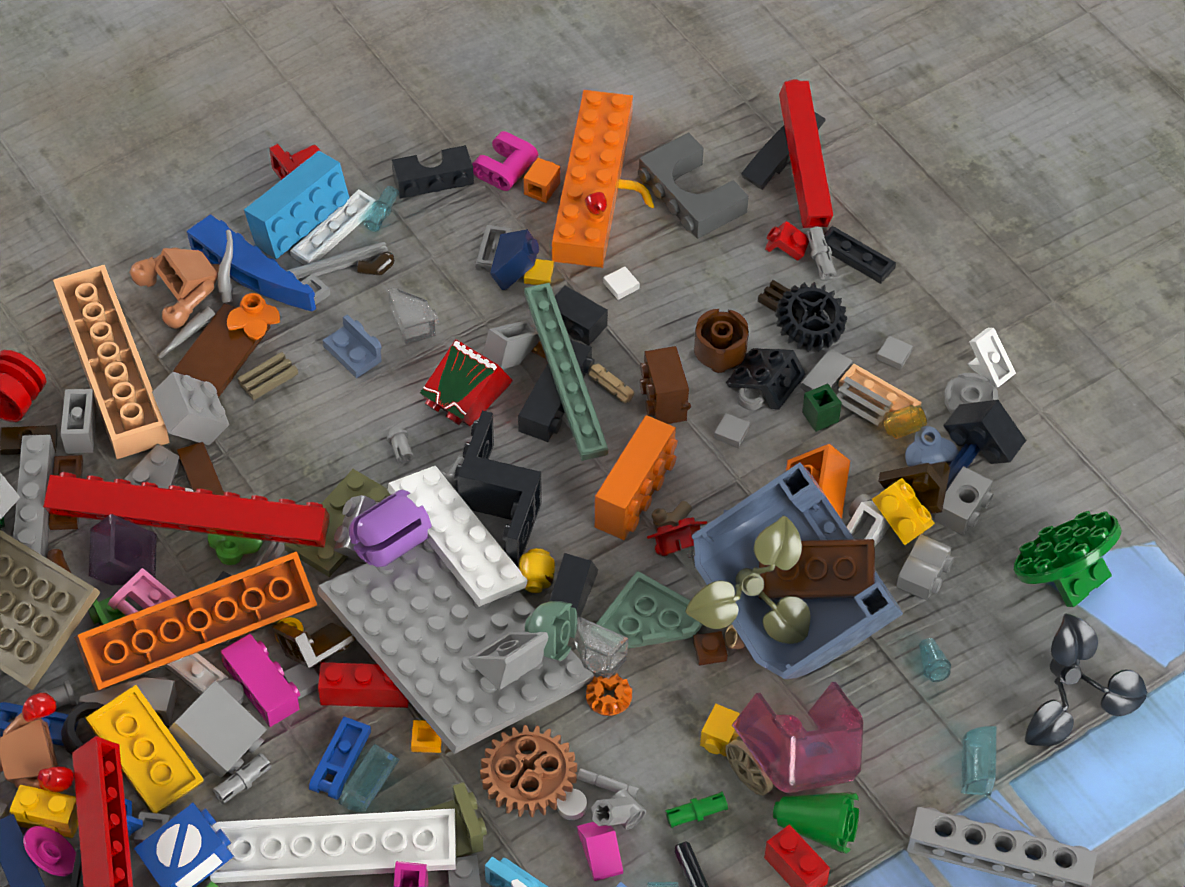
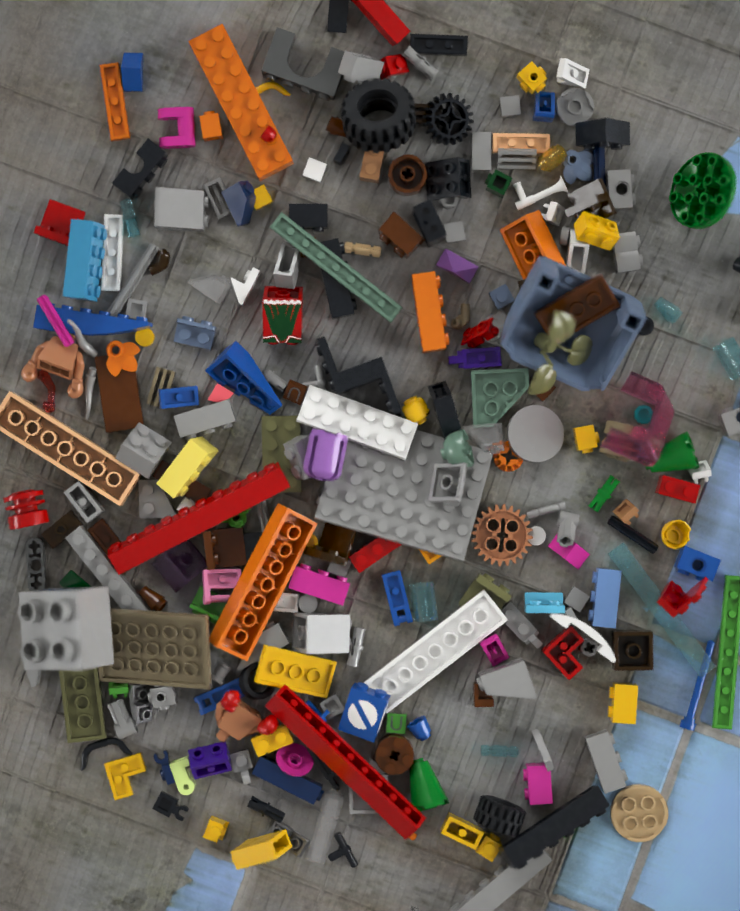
camera: 30 degrees left, 35 degrees up
none -> dark pink axle [37,295,74,347]
none -> clear red piece [38,370,56,413]
none -> orange tile [100,62,131,142]
none -> blue slope [121,53,143,92]
none -> yellow tile [135,328,155,347]
none -> light grey slope [154,187,209,232]
none -> light yellow wedge [156,436,219,498]
none -> blue plate [158,386,199,409]
none -> light grey brick [174,399,237,441]
none -> reddish brown bracket [203,527,247,570]
none -> blue wedge [205,341,283,415]
none -> coral tile [208,383,234,402]
none -> white slope [231,267,261,306]
none -> reddish brown tile [283,379,307,405]
none -> reddish brown cone [326,116,346,137]
none -> black tile [334,143,350,166]
none -> light grey brick [338,50,384,84]
none -> black tyre [341,78,416,153]
none -> medium nougat brick [360,150,384,184]
none -> black window [412,199,447,248]
none -> medium lavender slope [436,248,478,284]
none -> dark purple hinge [448,347,502,369]
none -> light grey tile [507,405,564,463]
none -> white piece [513,175,569,210]
none -> yellow brick [516,61,547,95]
none -> blue slope [533,91,555,123]
none -> white tile [542,201,565,226]
none -> medium nougat tile [612,499,639,525]
none -> black tile [638,316,654,336]
none -> white tile [688,460,712,484]

